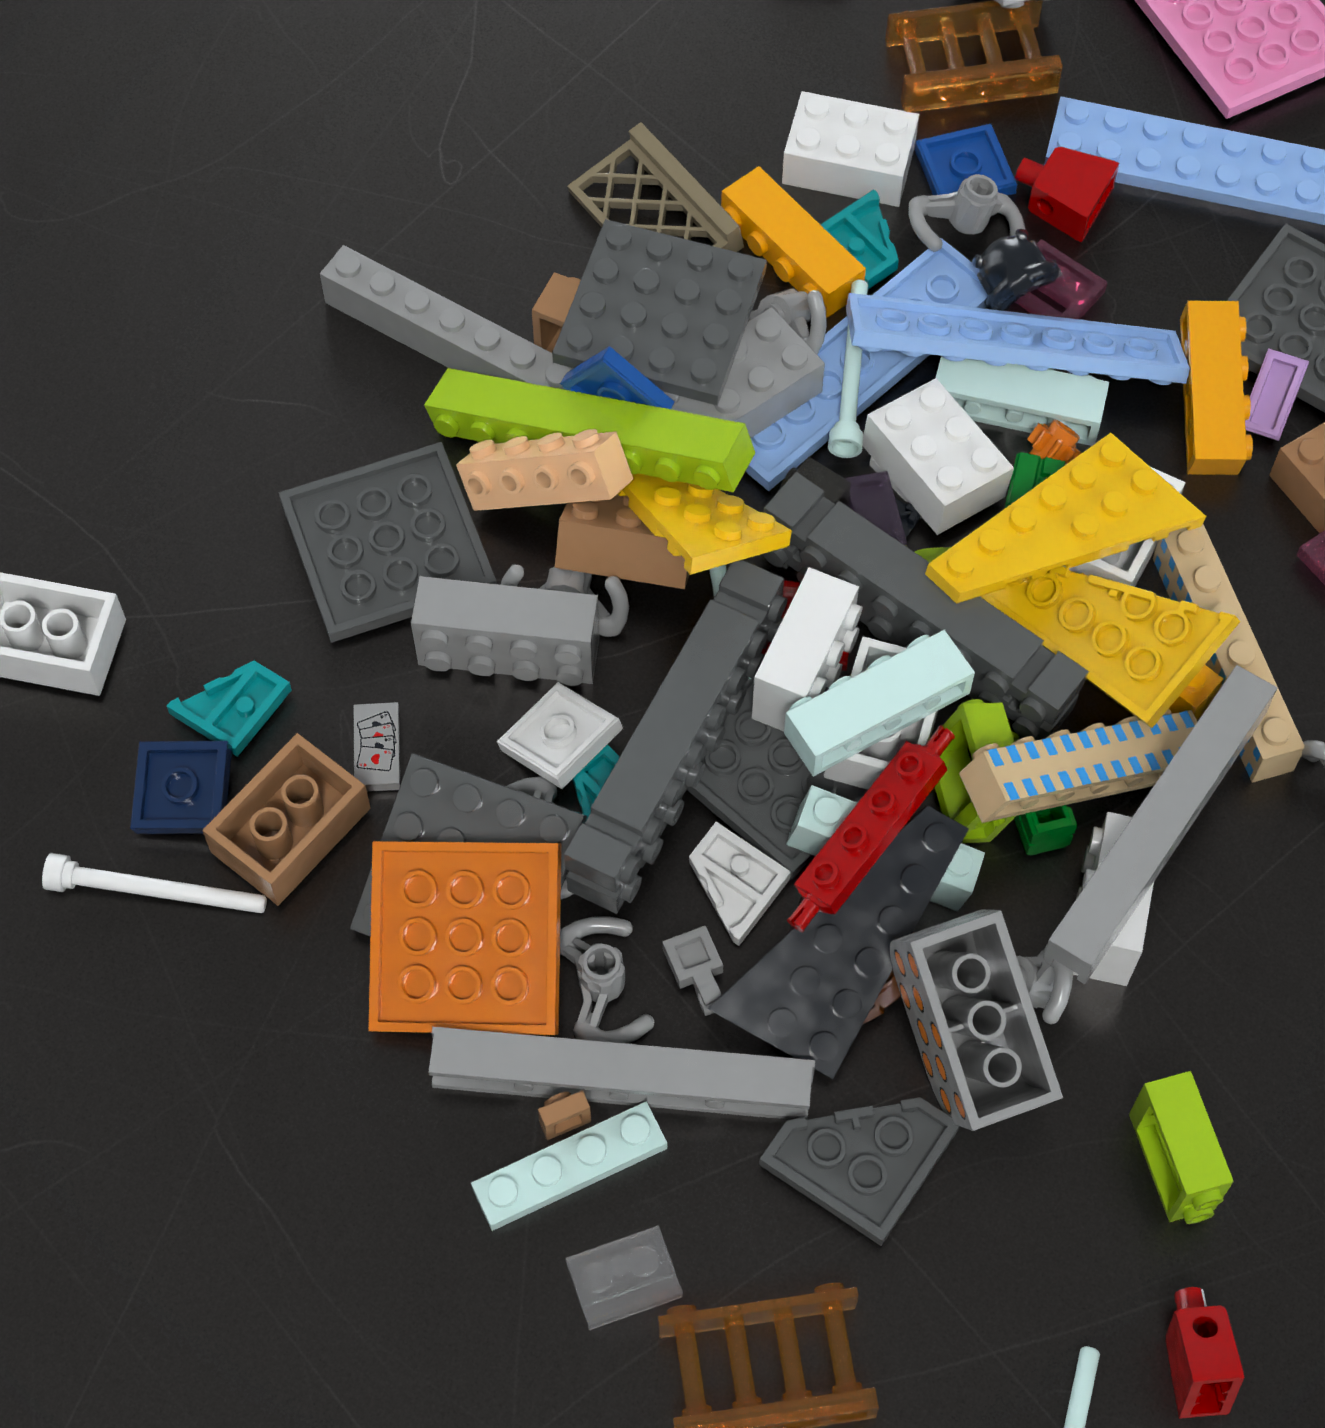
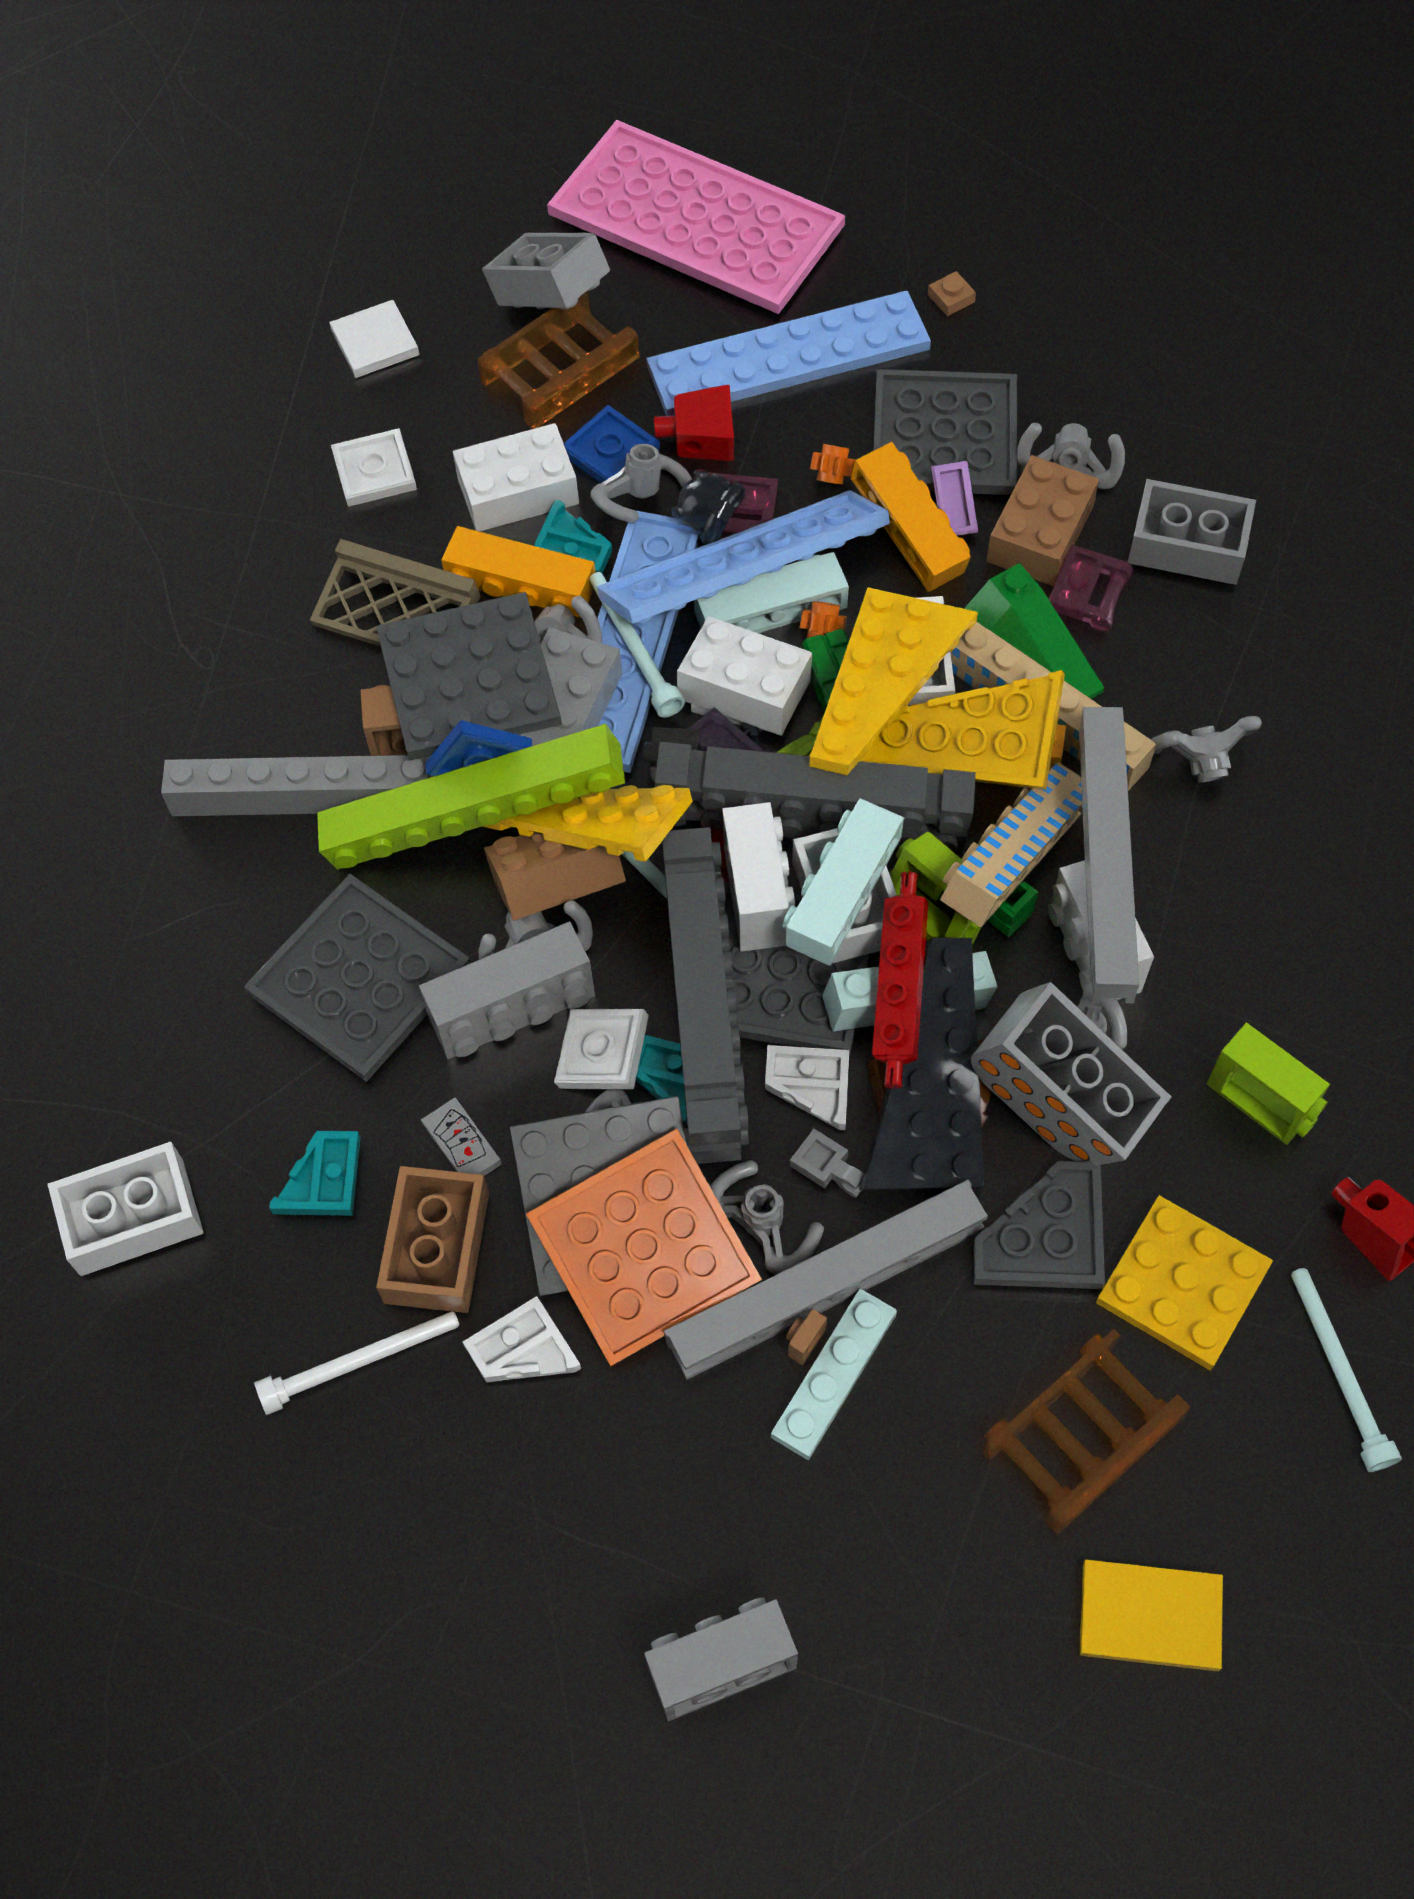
camera: 30 degrees left, 0 degrees up
dark blue plate [130,741,232,834] -> none
light nougat brick [456,429,633,511] -> none
clear plate [565,1225,683,1330] -> none
none -> white tile [331,428,417,507]
none -> white wing [463,1296,581,1382]
none -> light grey brick [644,1597,798,1721]
none -> orange gear [810,444,856,485]
none -> green wedge [964,563,1104,699]
none -> yellow plate [1096,1195,1273,1371]

